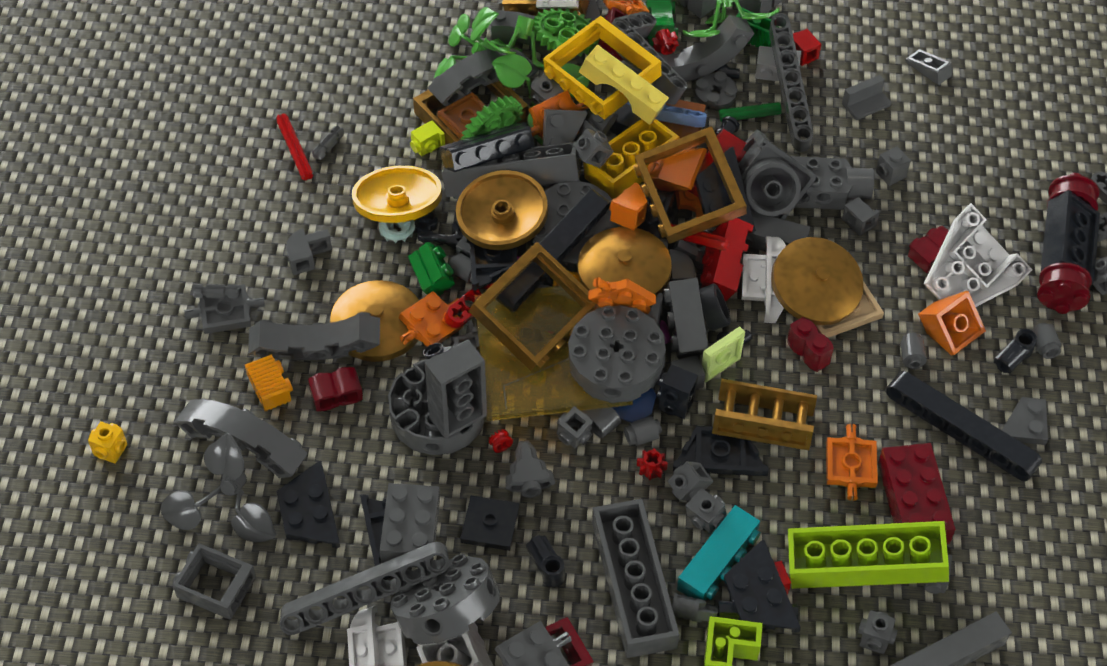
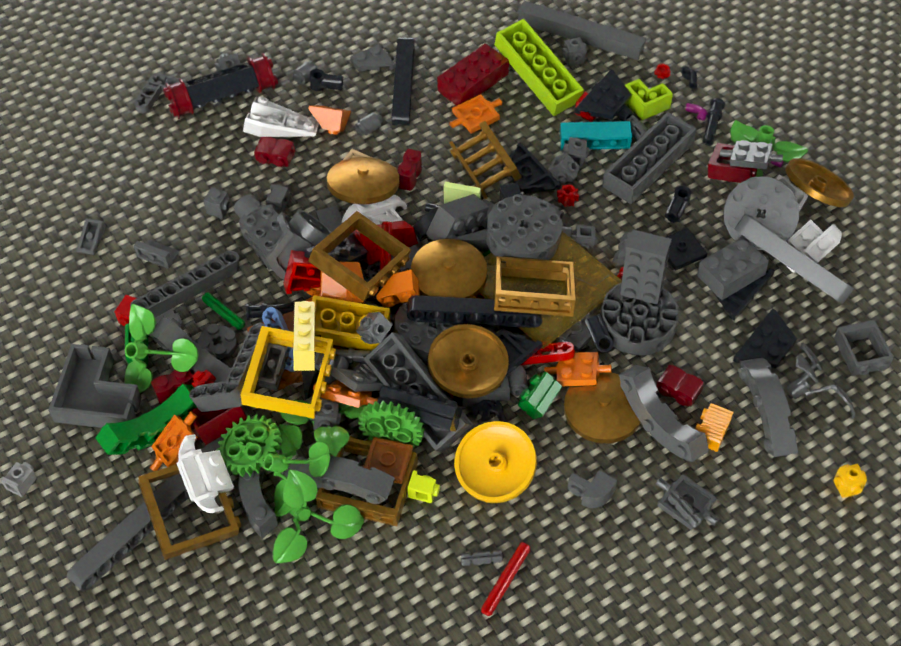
camera: 125 degrees left, 0 degrees up
orange plate [588,277,656,314] -> none
none -> dark red brick [151,370,194,405]

